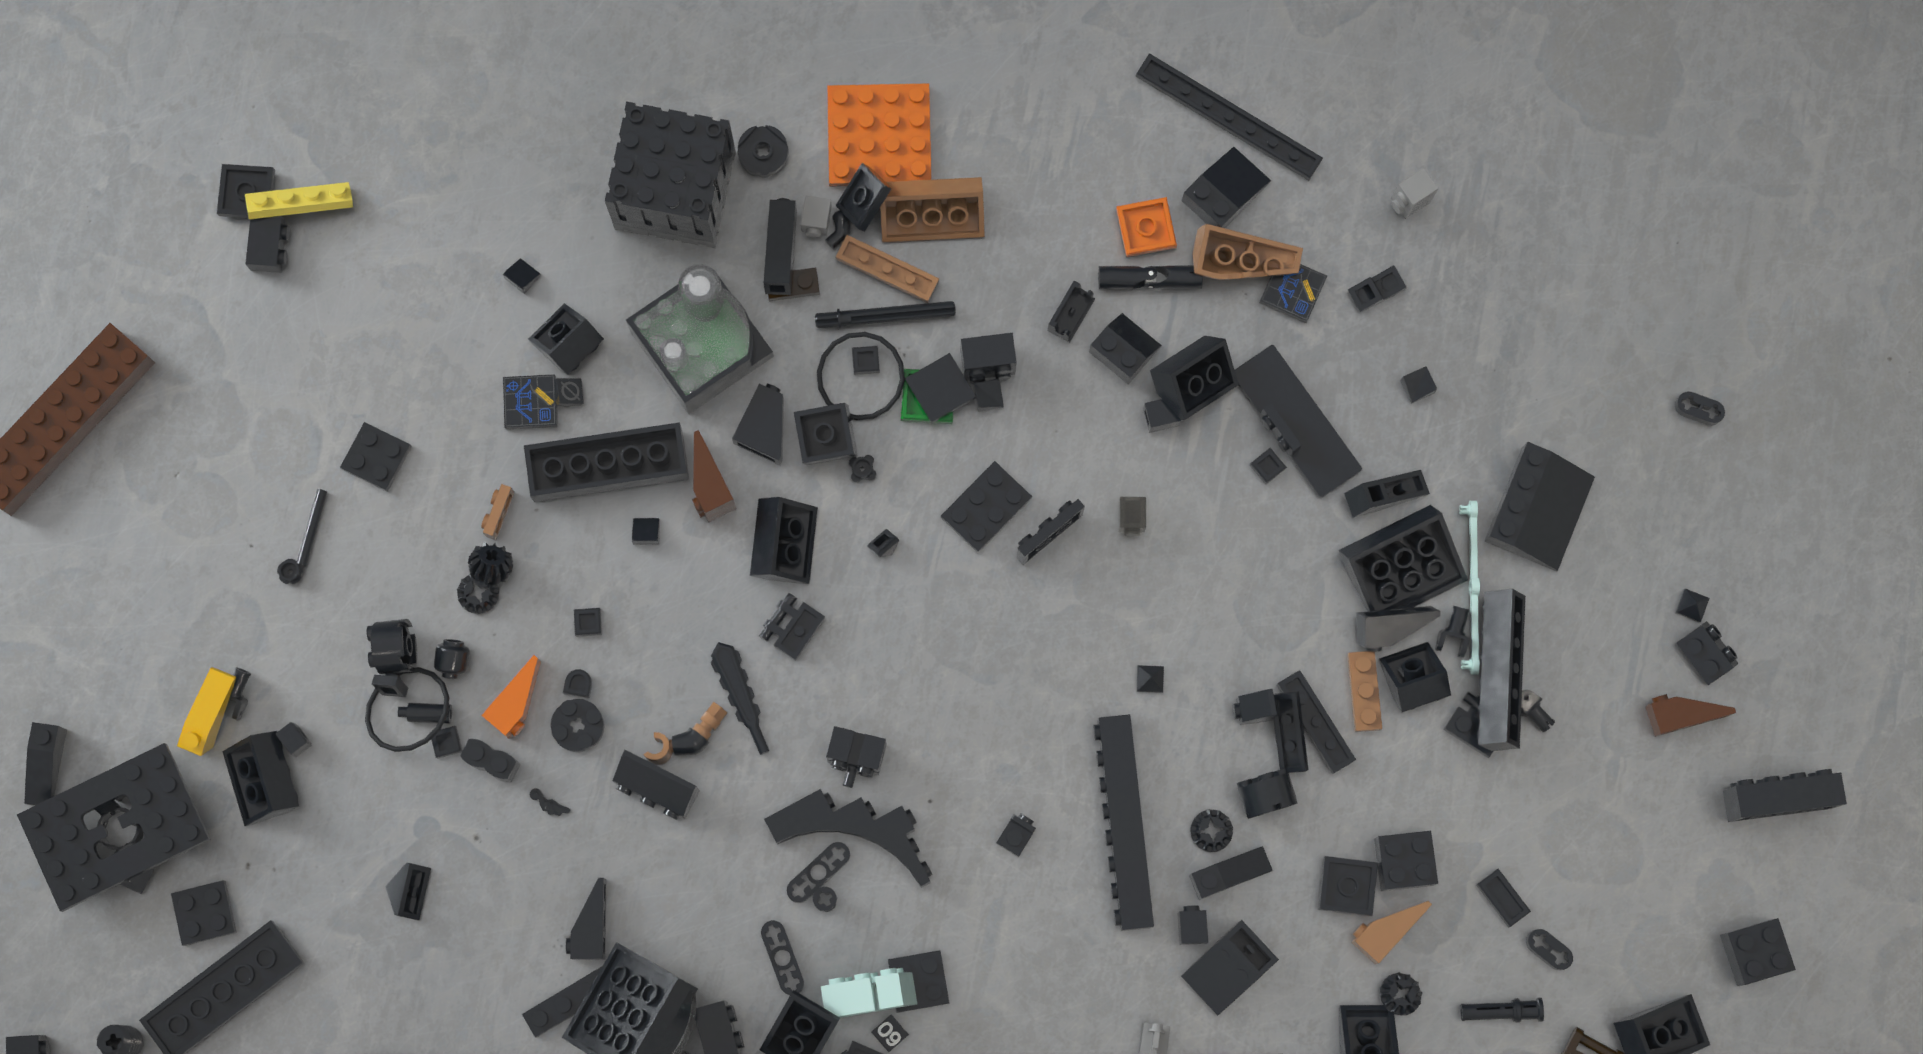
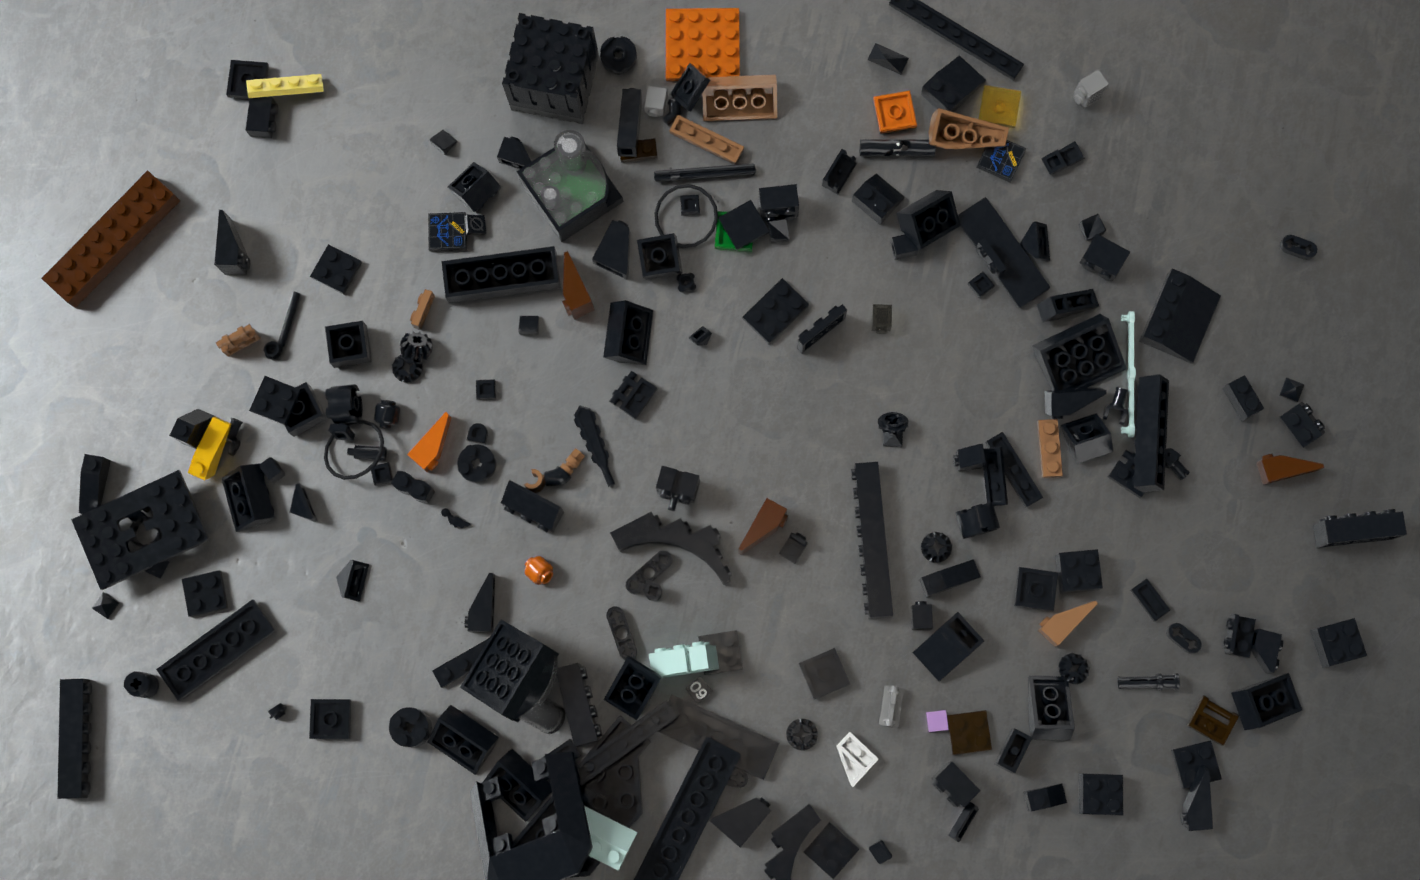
camera: 10 degrees right, 0 degrees up
none -> black slope [92,592,119,619]
none -> black slope [169,409,216,449]
none -> black slope [214,210,250,275]
none -> medium nougat plate [216,324,261,356]
none -> black plate [249,376,301,426]
none -> black brick [285,382,327,437]
none -> black slope [289,483,318,522]
none -> black brick [325,320,372,368]
none -> black slope [497,136,532,169]
none -> orange head [524,556,553,585]
none -> reddish brown slope [738,498,789,555]
none -> black plate [799,648,850,700]
none -> black slope [868,43,909,75]
none -> black gear [878,412,908,435]
none -> clear yellow plate [979,85,1021,128]
none -> black slope [1020,221,1050,261]
none -> black slope [1079,234,1130,281]
none -> black brick [1222,375,1265,421]
none -> black bracket [1223,614,1256,658]
none -> black slope [1251,629,1283,674]

